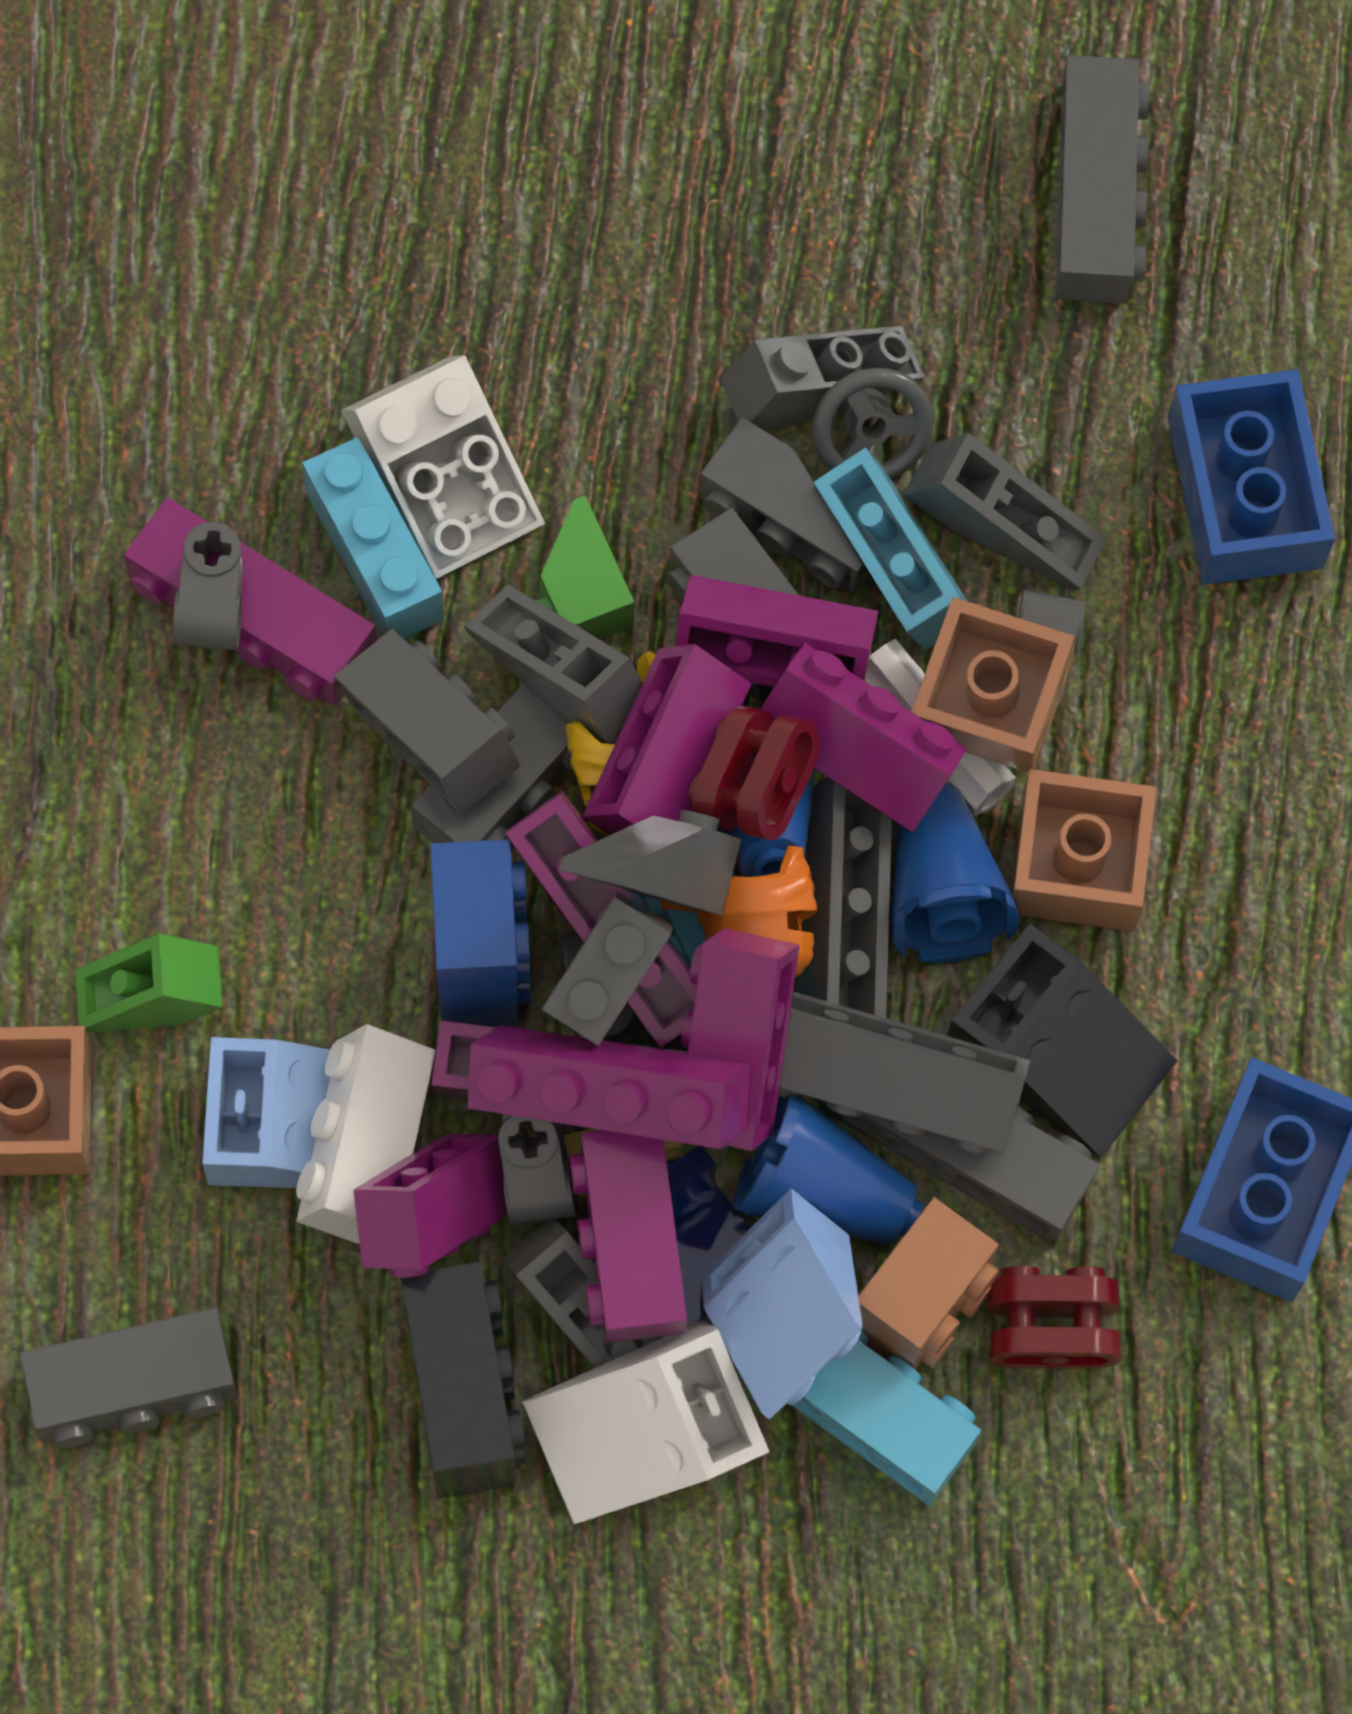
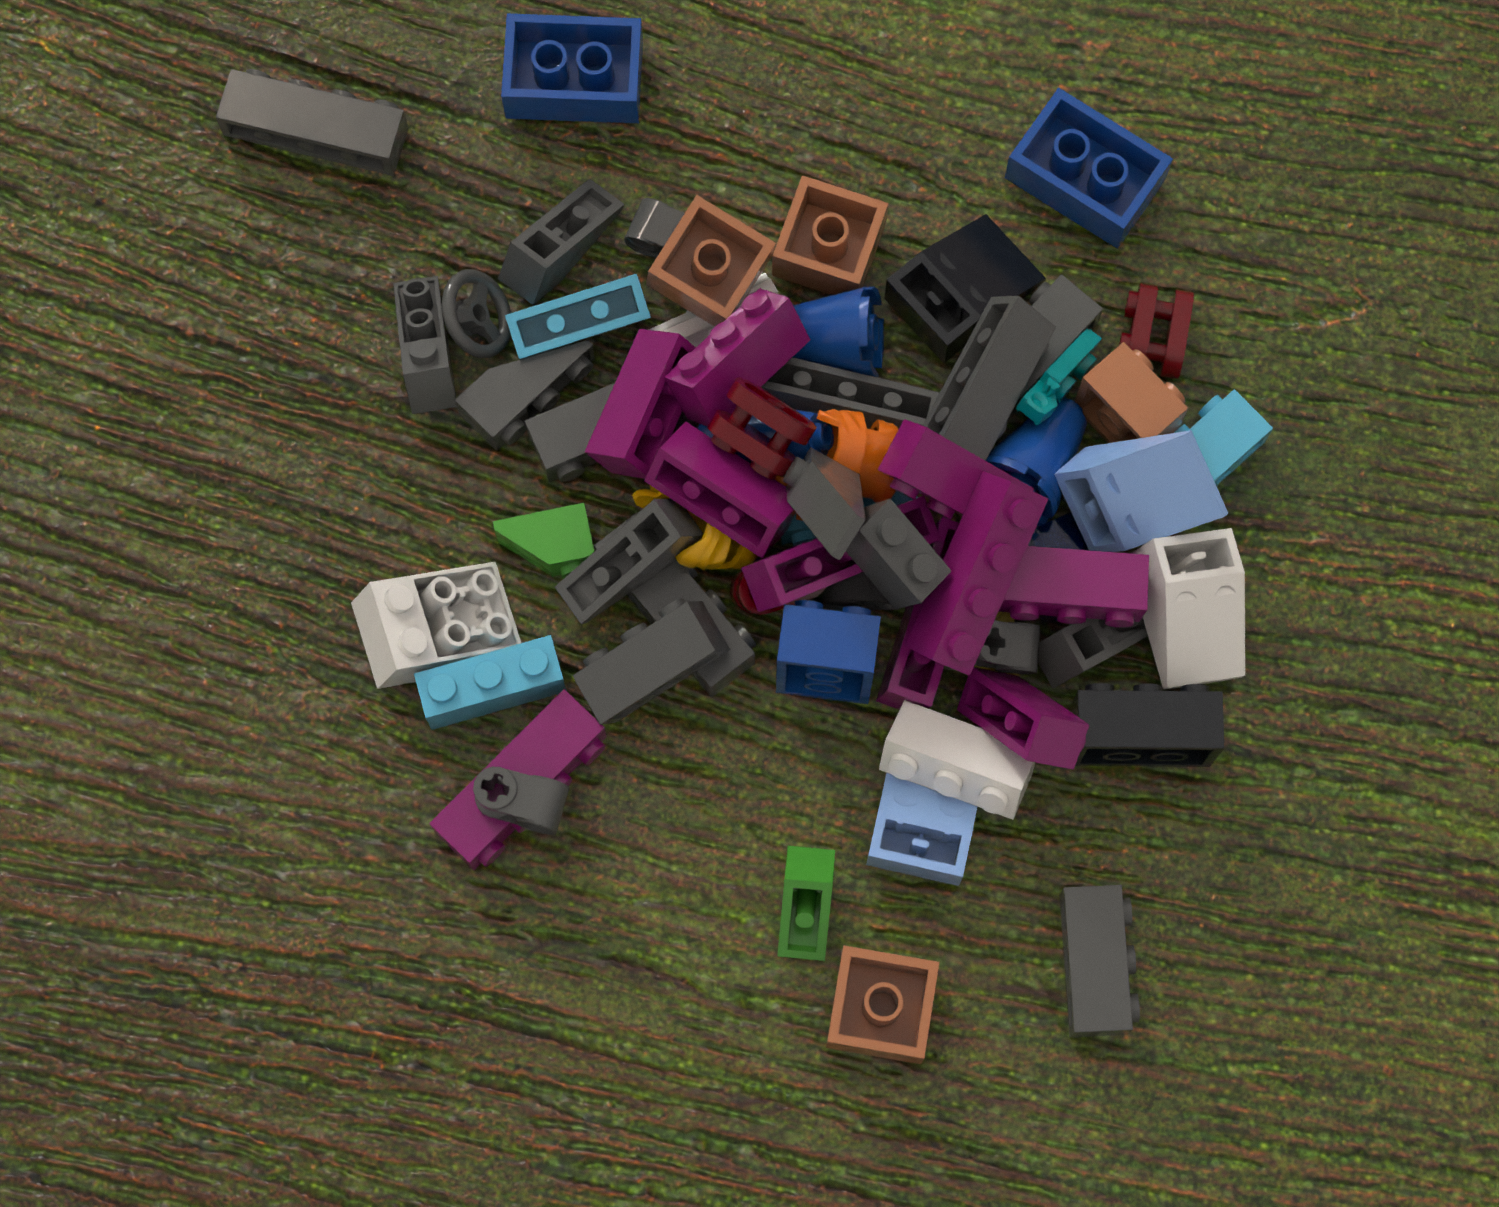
camera: 75 degrees left, 5 degrees up
none -> teal hinge [1015,329,1102,425]

